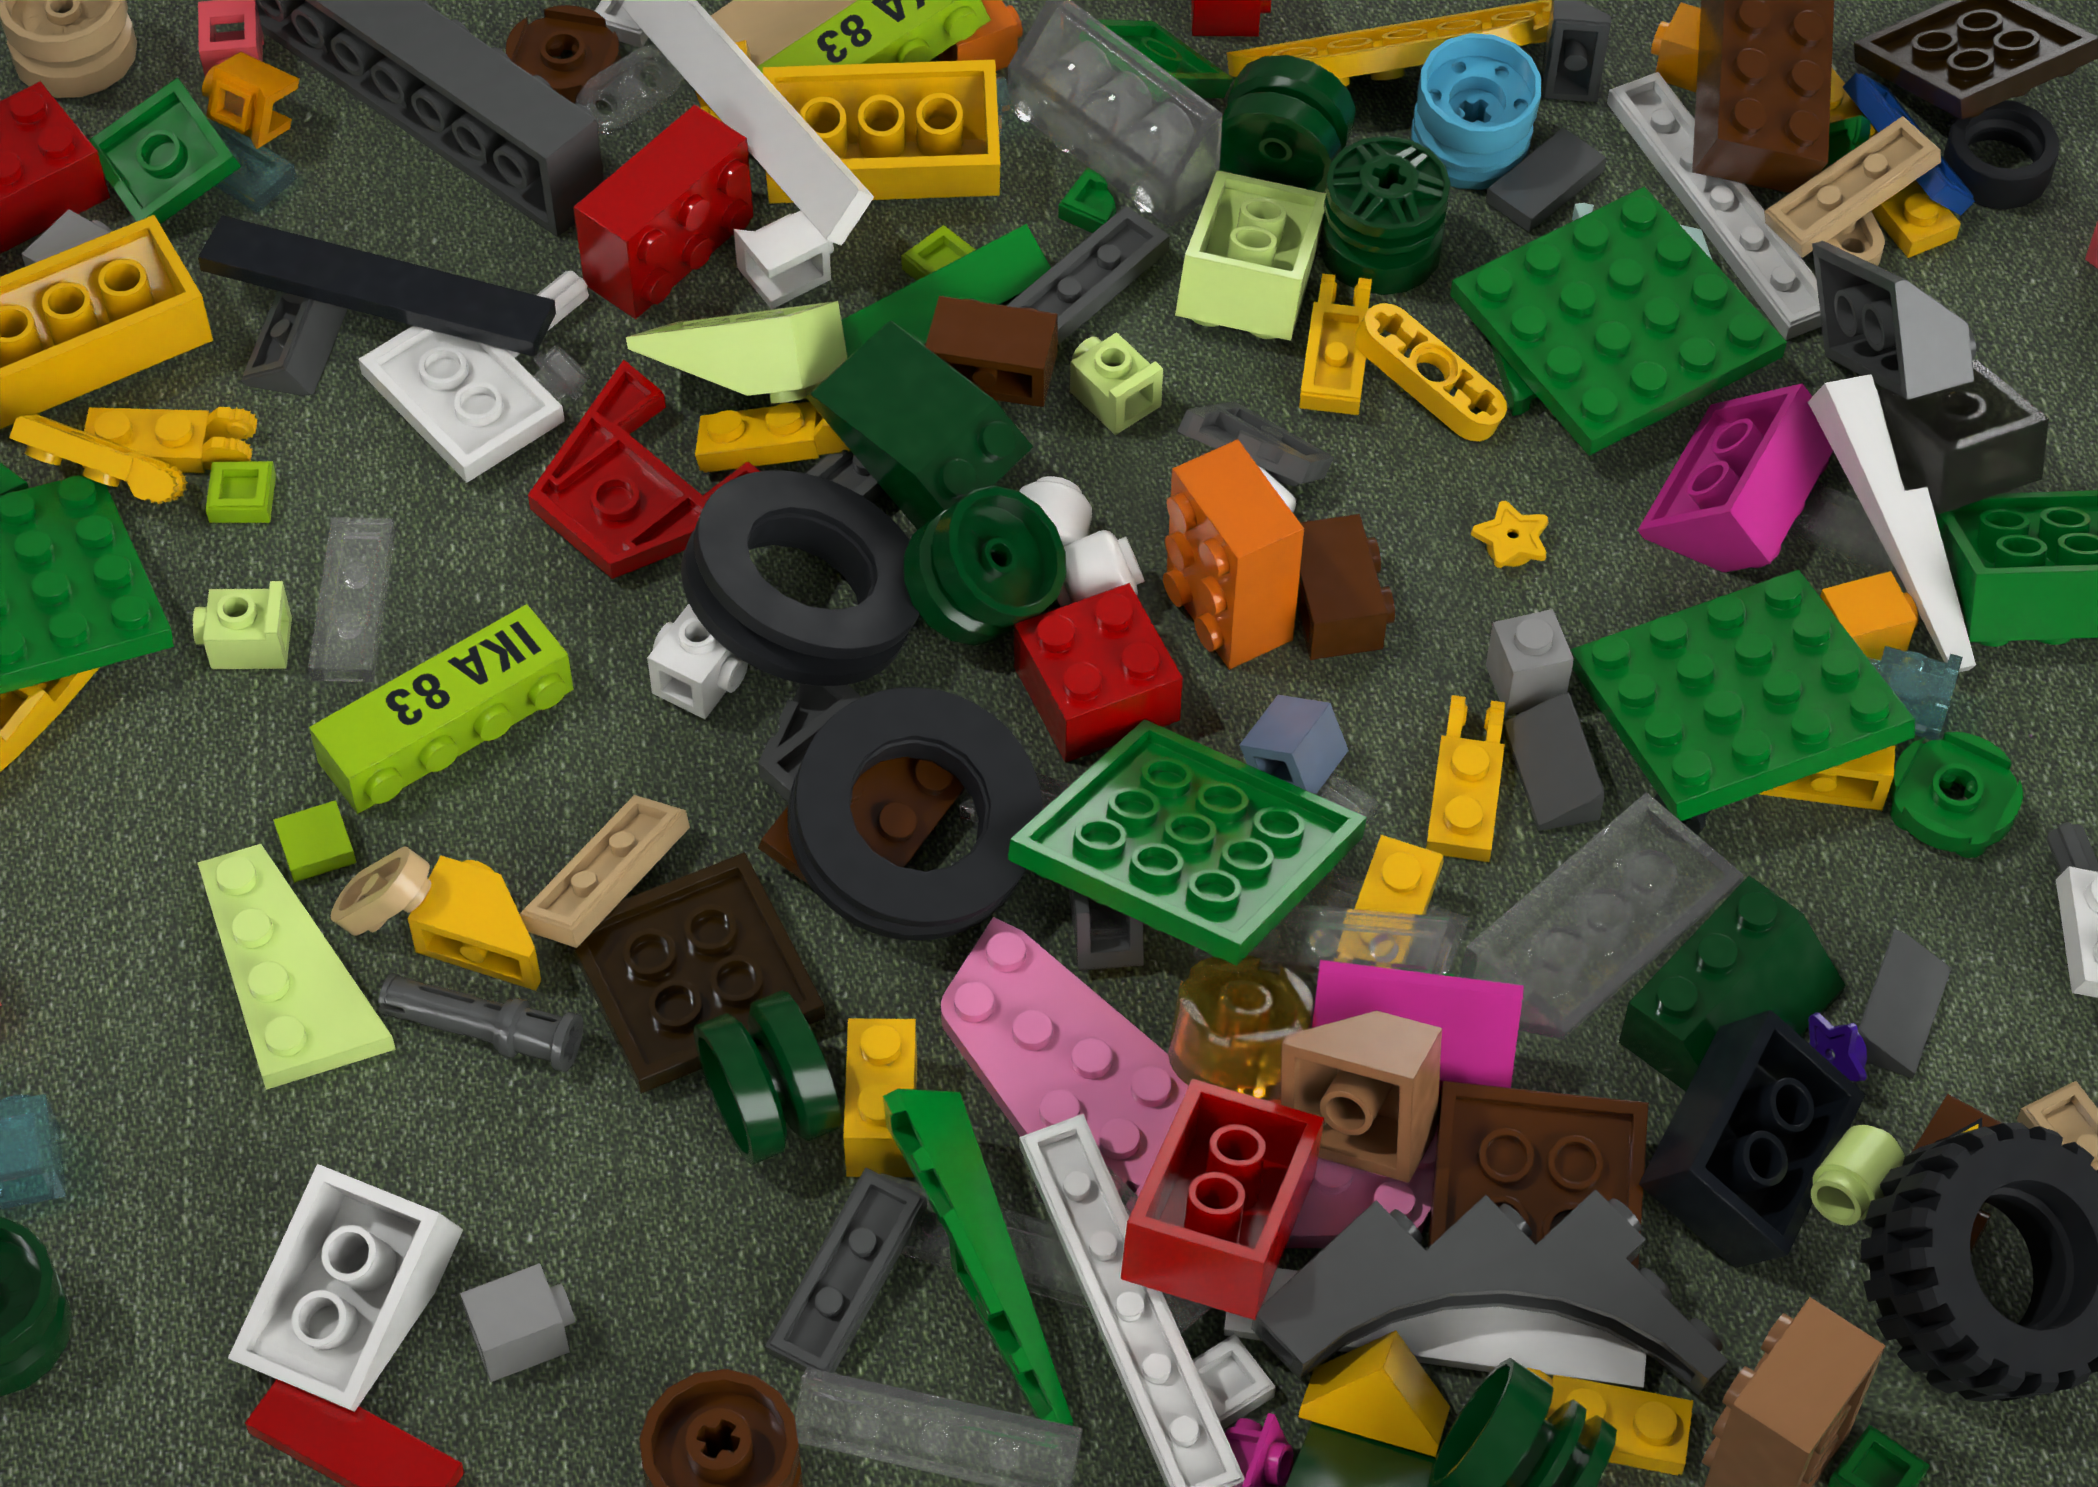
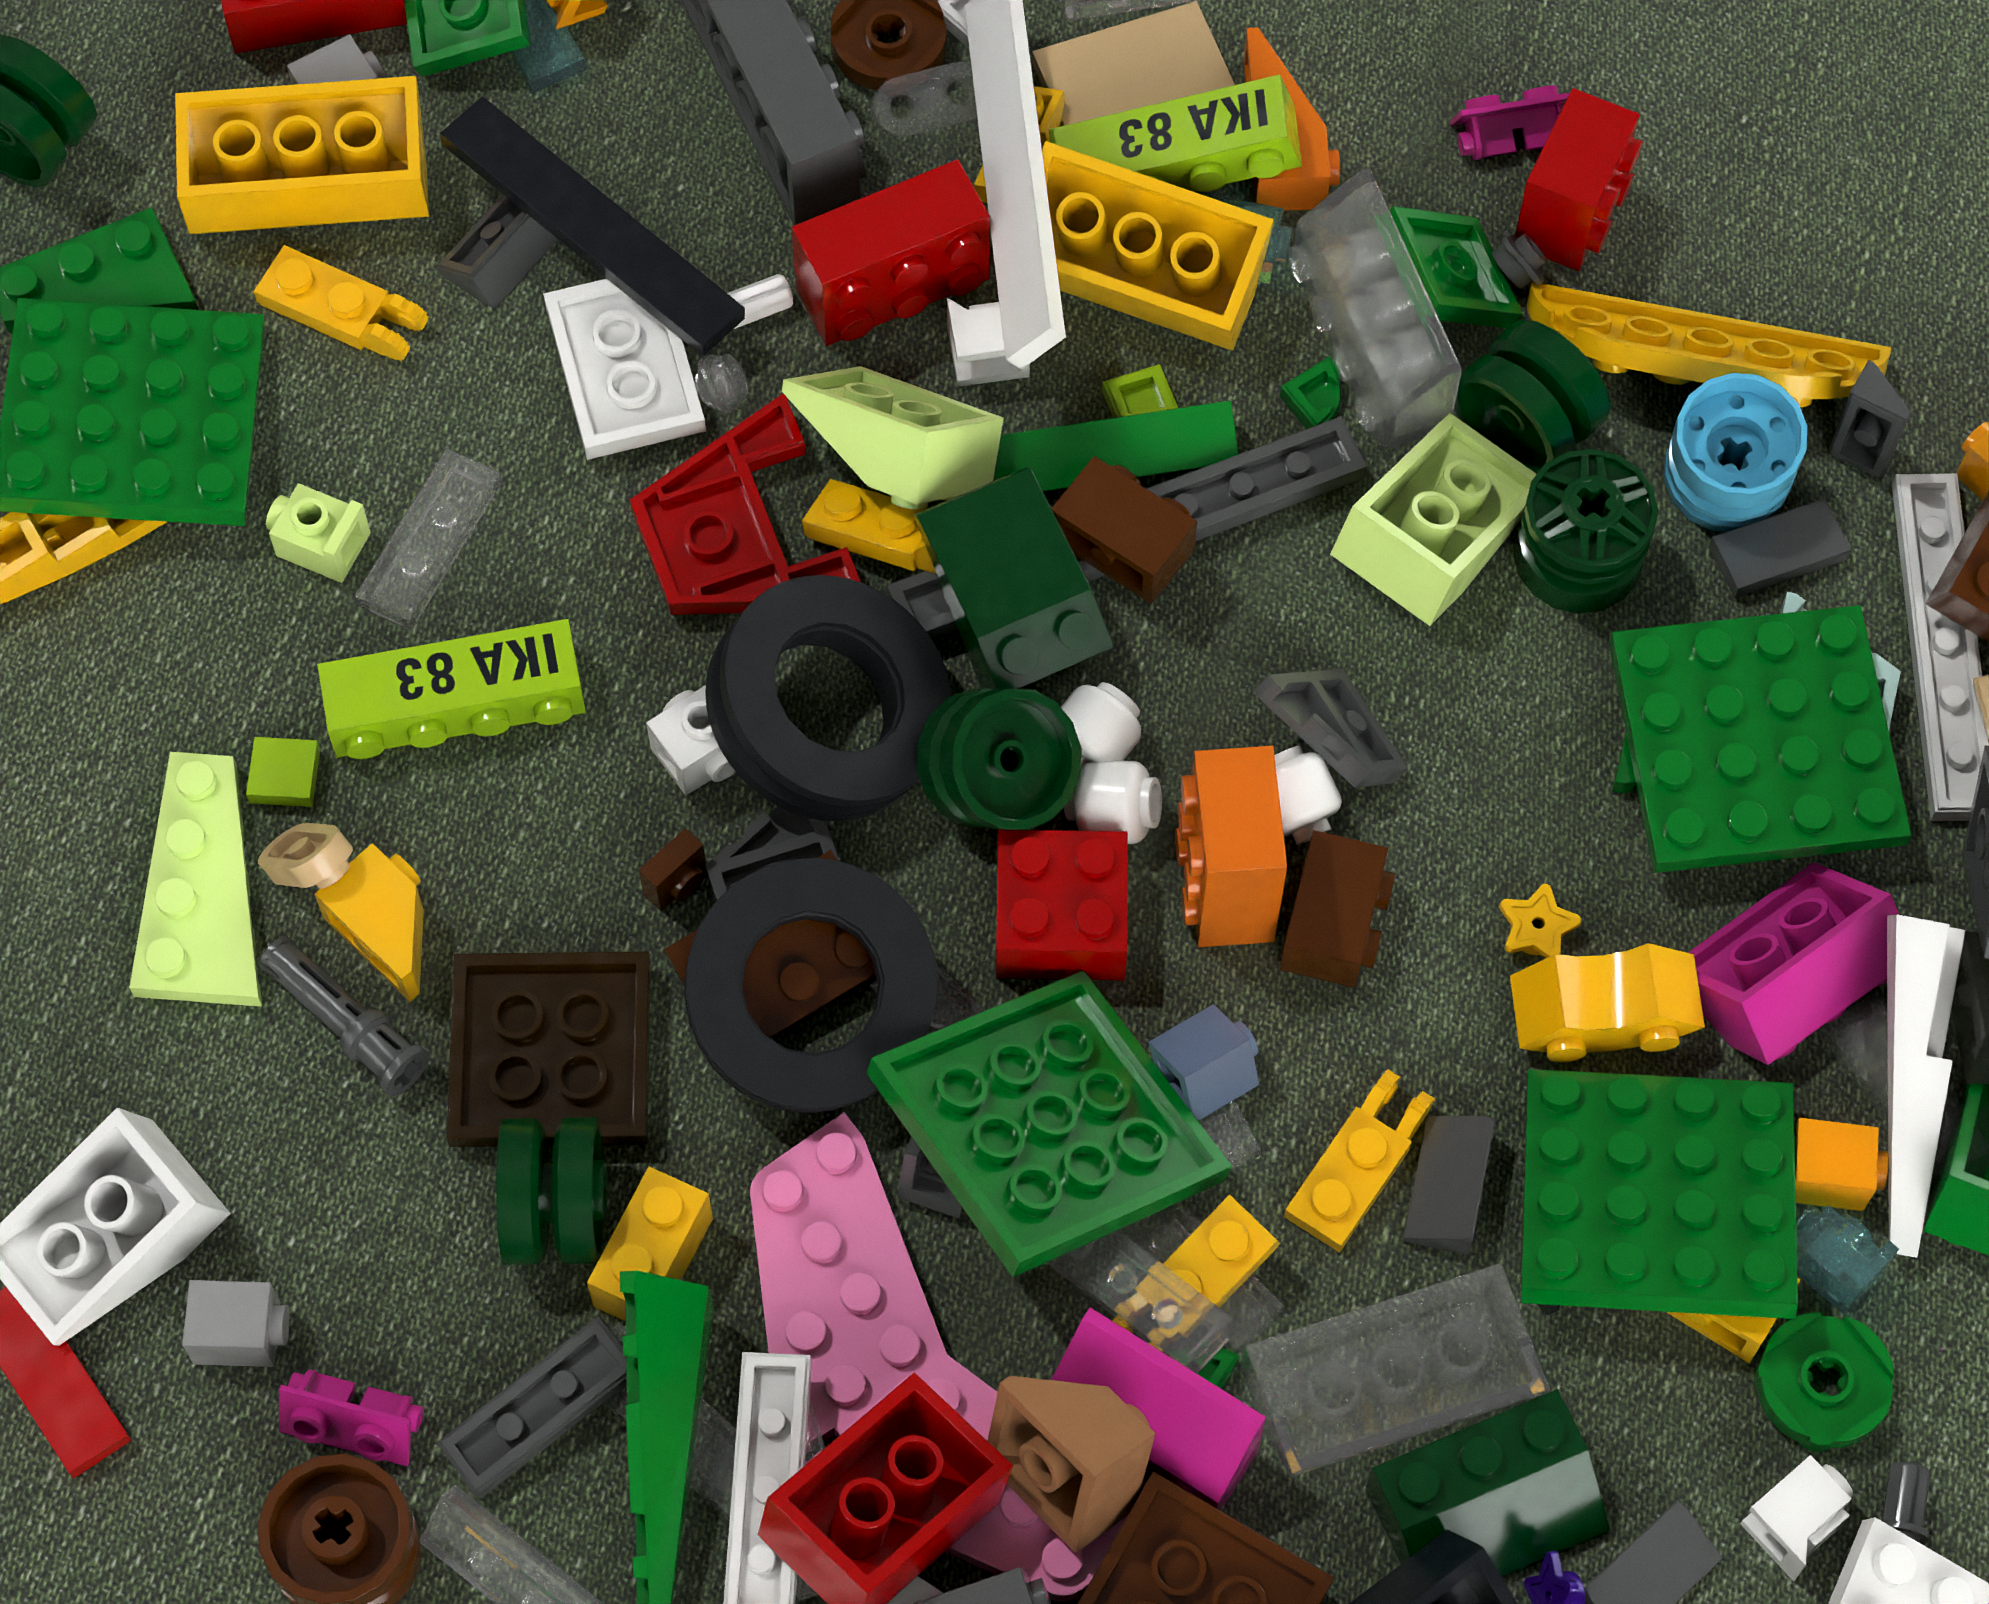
camera: 25 degrees right, 10 degrees up
yellow hinge [9,414,188,504] -> none
lime tile [206,461,276,523] -> none
tan tile [520,795,690,948] -> none
yellowish green brick [1070,332,1163,435] -> none
clear yellow brick [1168,955,1313,1101] -> none
yellow hinge [1299,273,1372,415] -> none
yellow beam [1355,303,1507,441] -> none
light grey brick [1486,609,1574,715] -> none
none -> dark pink hinge [279,1369,424,1467]
none -> reddish brown plate [639,828,706,912]
none -> dark grey plate [1492,229,1547,289]
none -> yellow brick [1510,943,1705,1062]
none -> white window [1740,1455,1853,1582]

